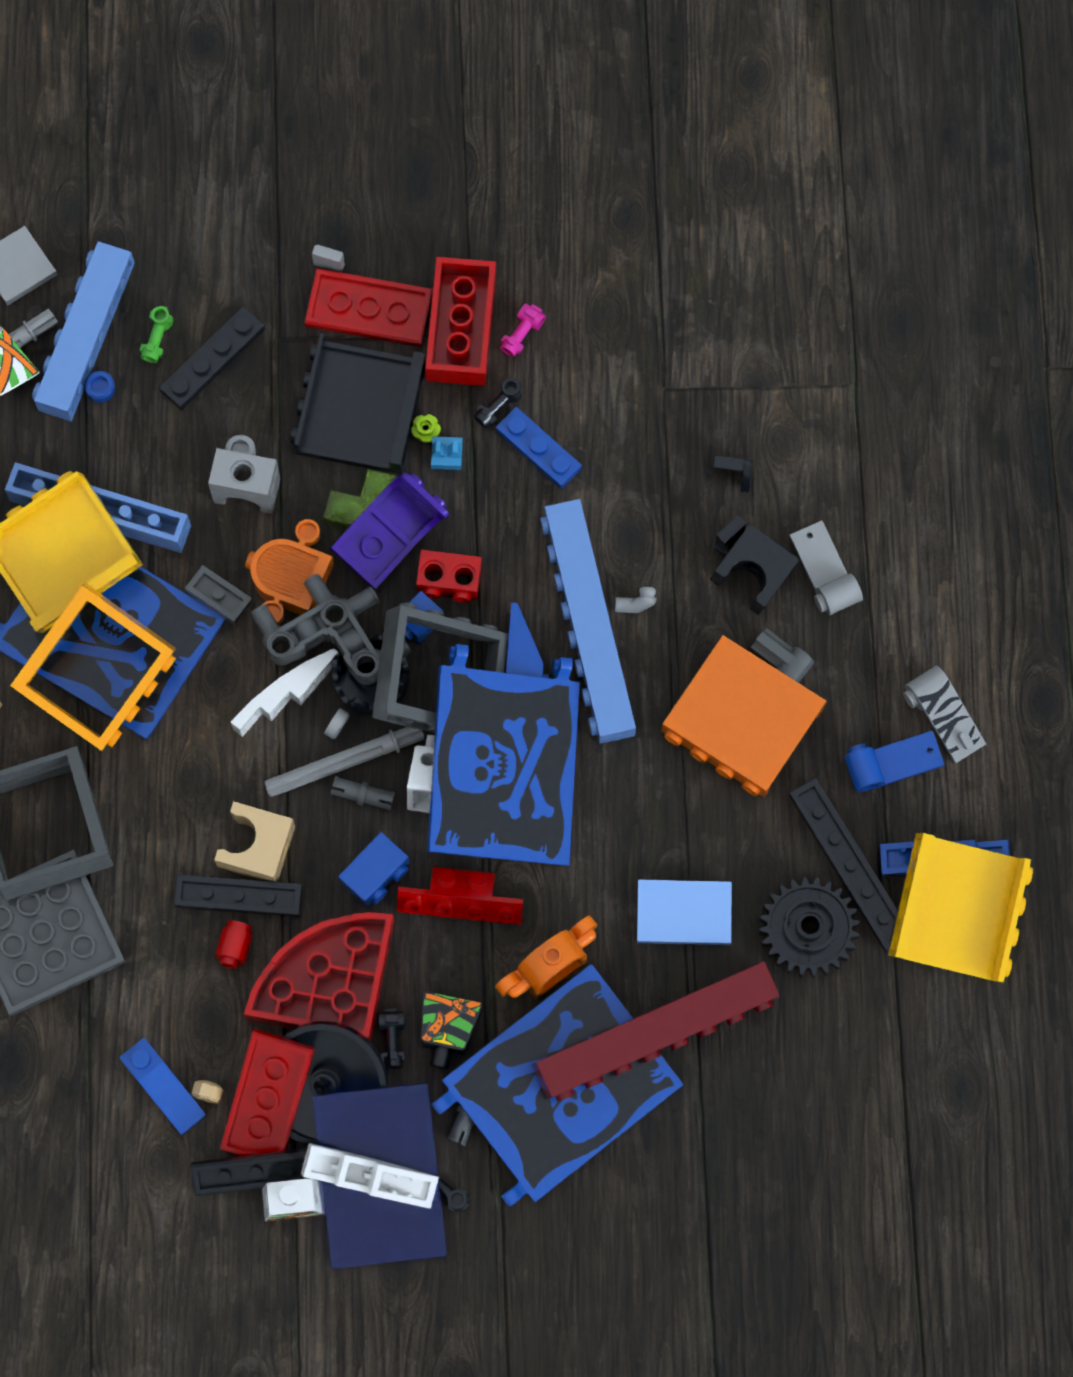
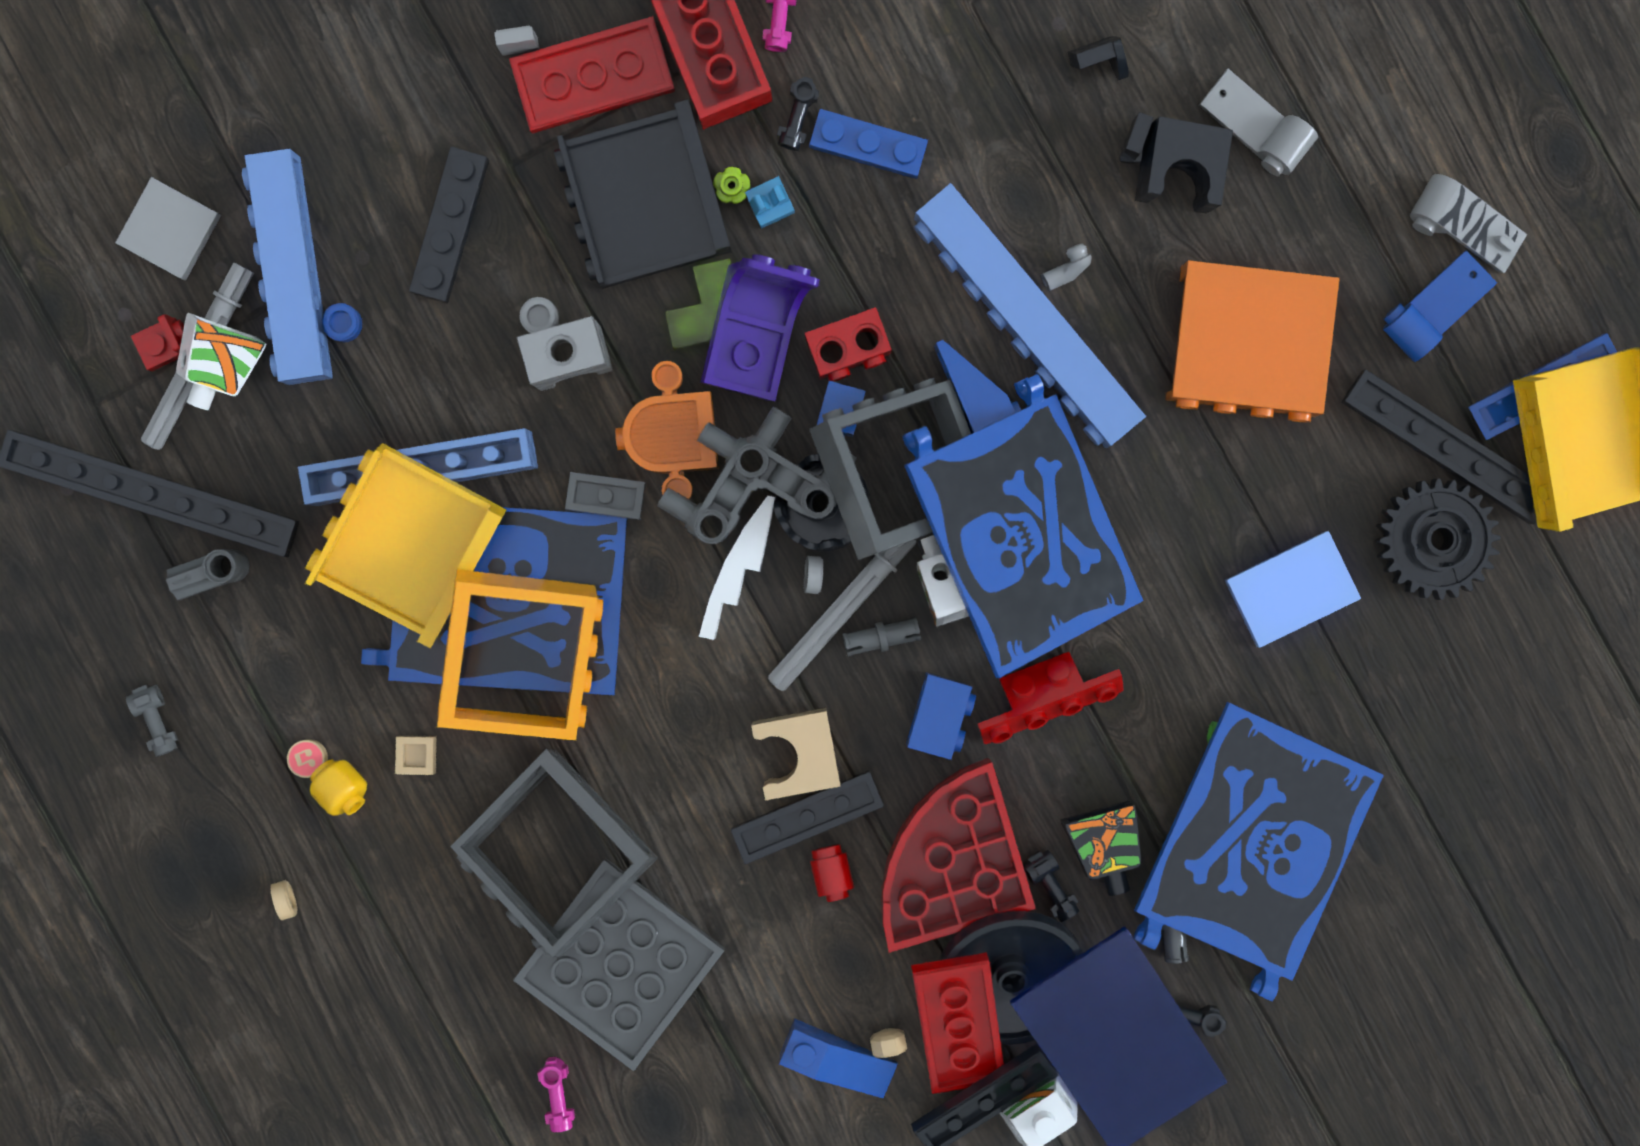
camera: 20 degrees left, 15 degrees up
bright green bar [139,306,174,363] -> none
white slope [301,1143,439,1209] -> none
orange piece [495,915,598,1000] -> none
dark red brick [532,961,780,1102] -> none
dark grey piece [750,628,815,683] -> none

